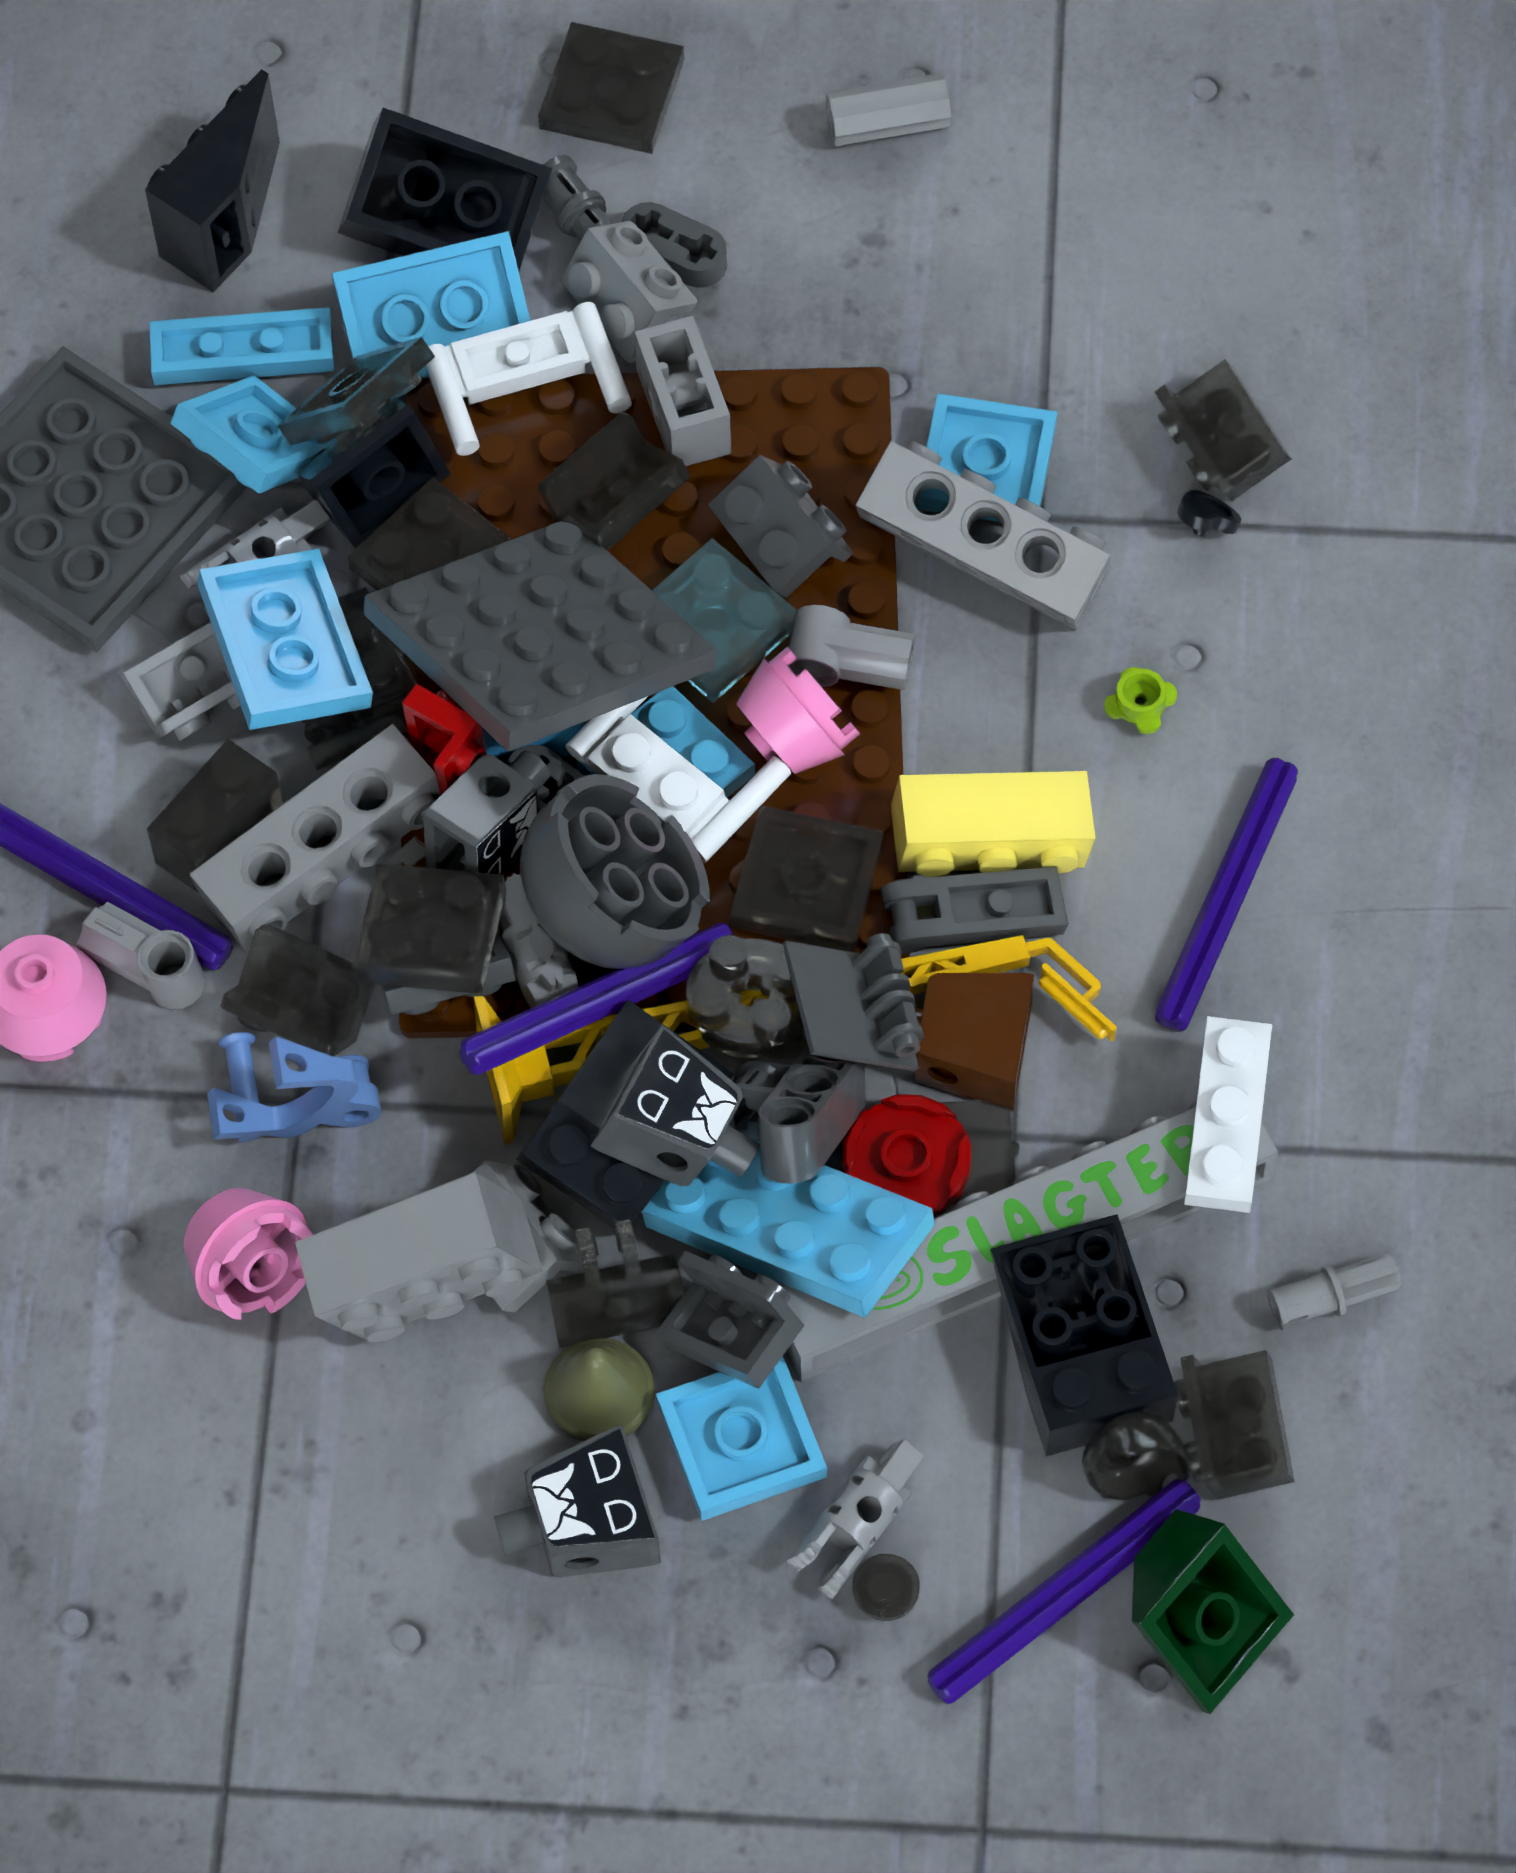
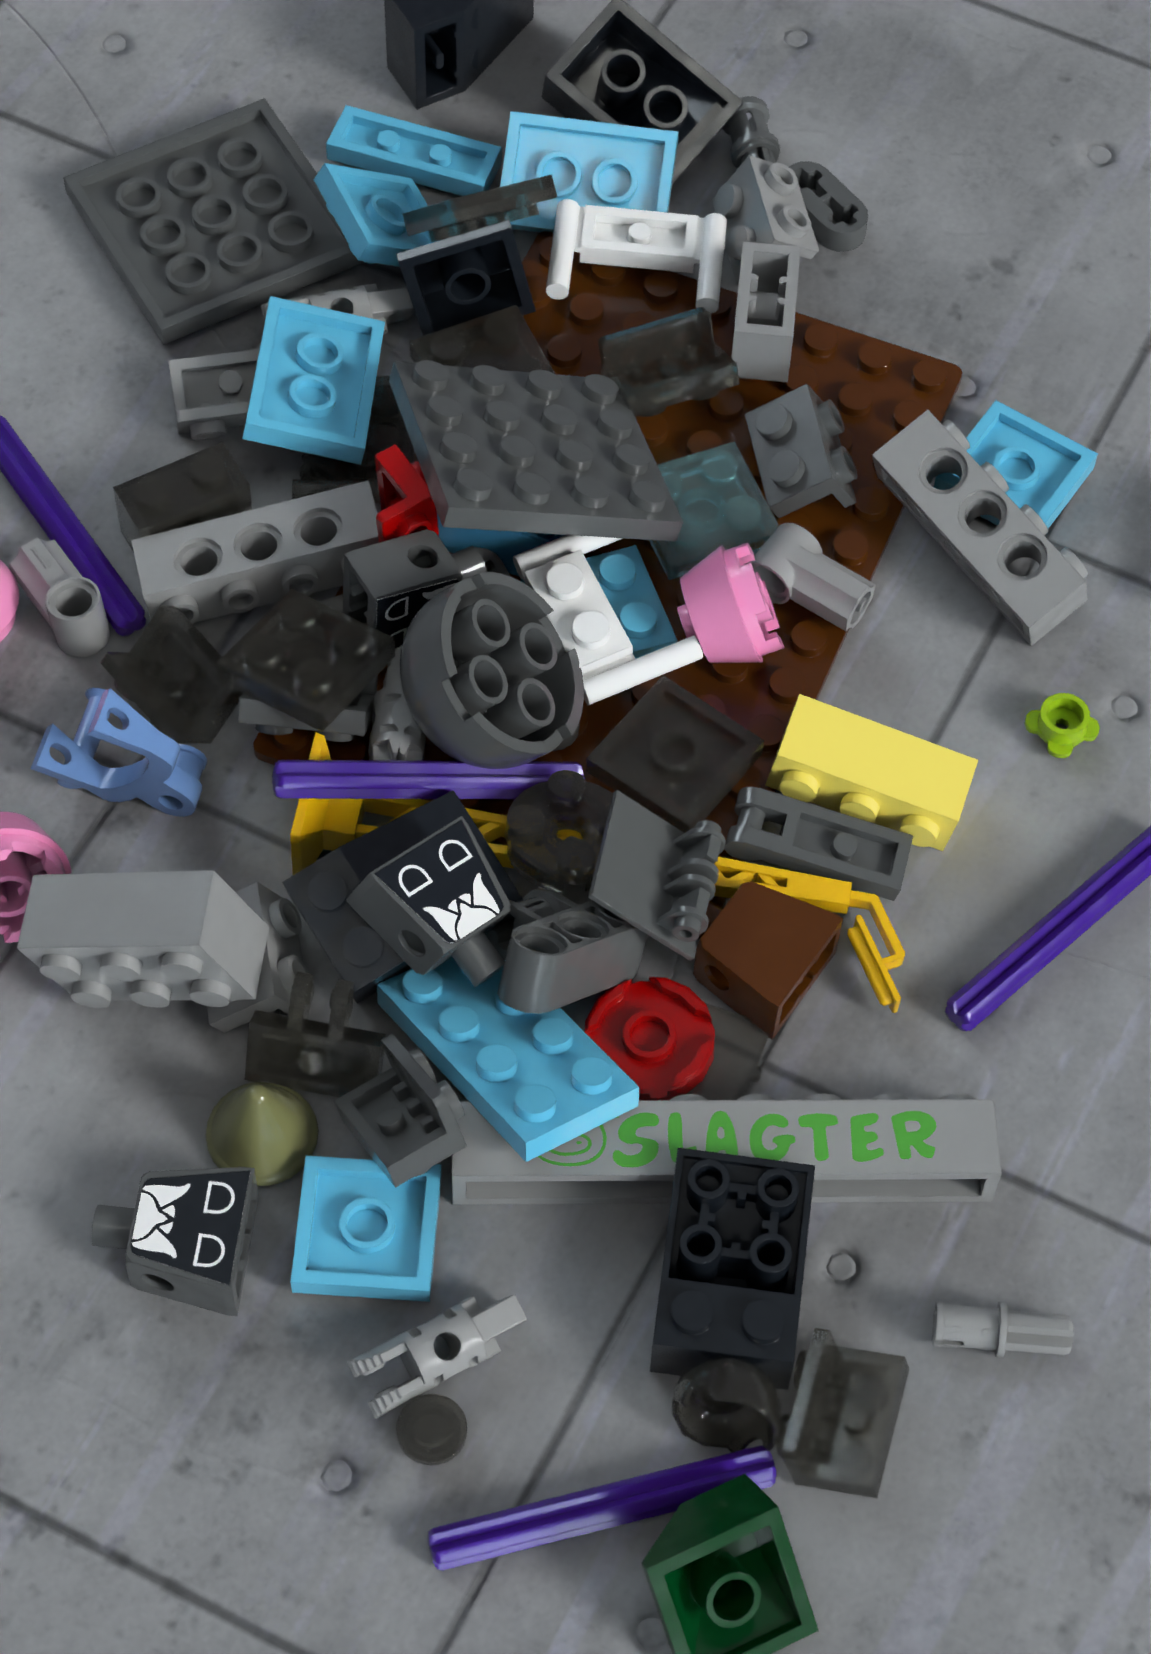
camera: 20 degrees right, 5 degrees down
clear smoke plate [538,22,684,154] -> none
light grey axle [825,73,952,146] -> none
white plate [1184,1016,1272,1213] -> none

